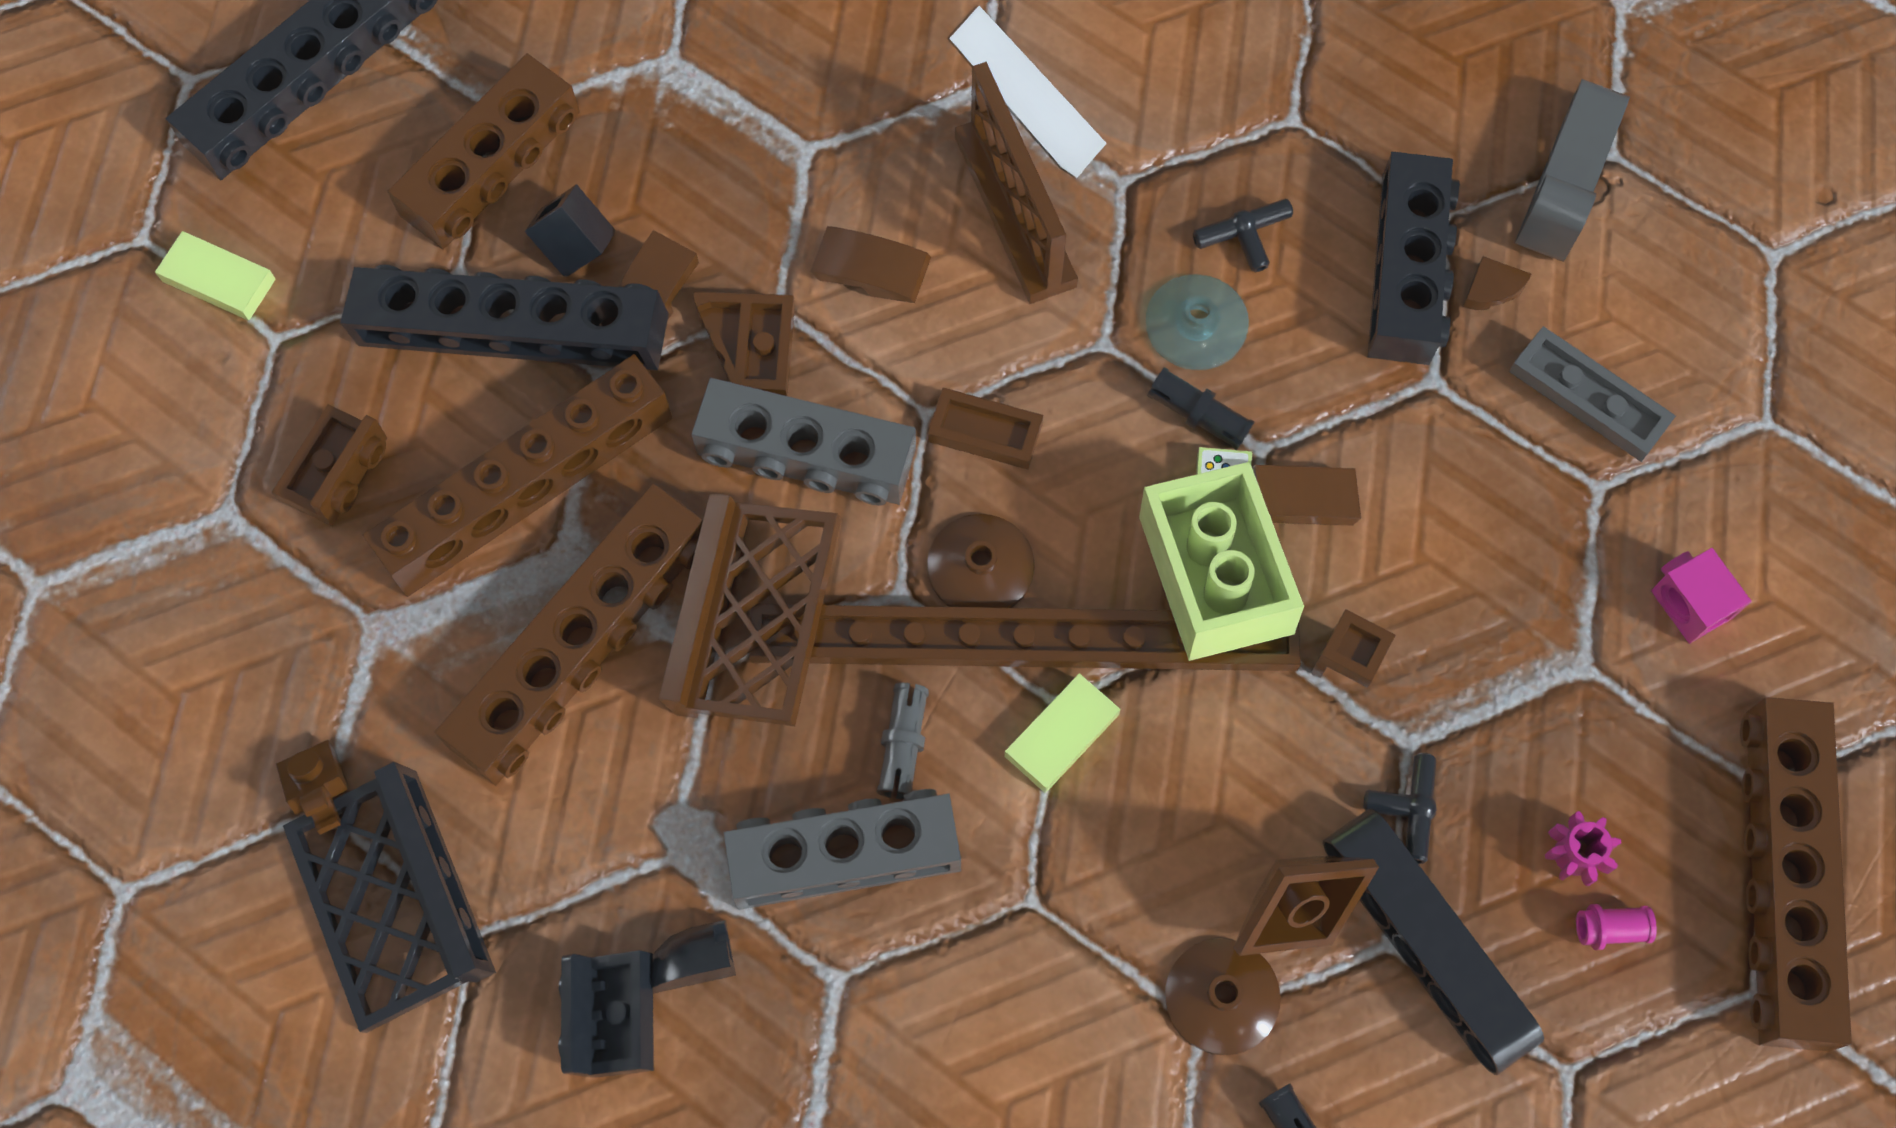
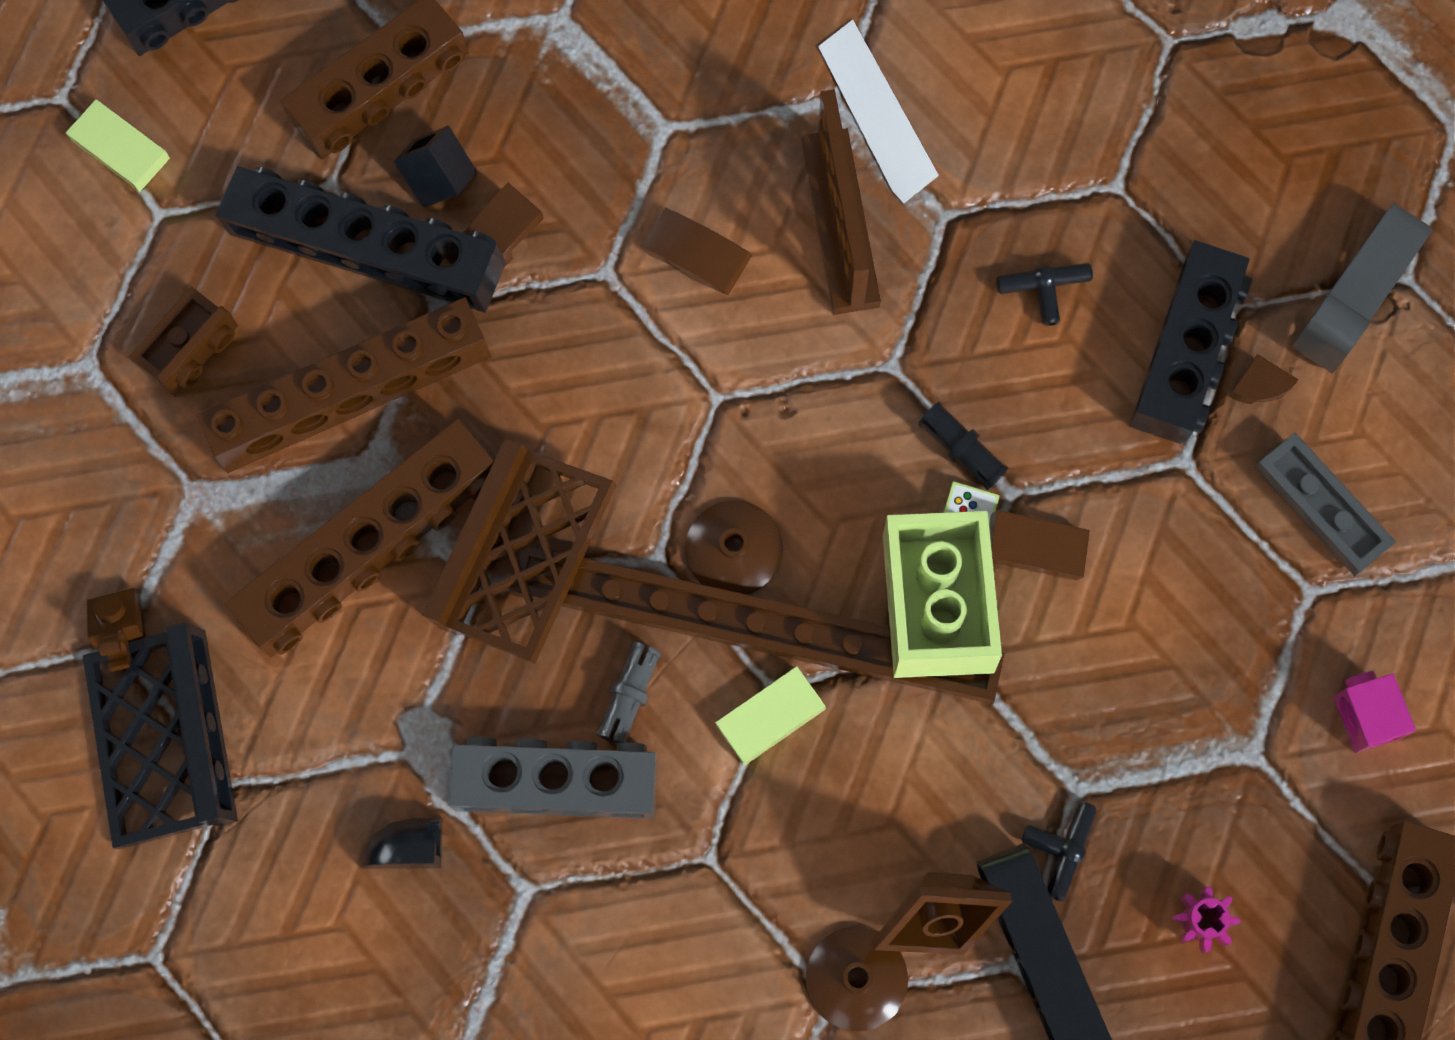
camera: 15 degrees right, 5 degrees up
black bracket [558,950,654,1078] -> none
dark grey brick [691,378,916,506] -> none
reddish brown wing [693,292,795,396] -> none
reddish brown tile [927,387,1044,470] -> none
clear light blue dish [1145,274,1249,370] -> none
reddish brown panel [1311,609,1396,688] -> none
dark pink pin [1576,904,1657,950] -> none

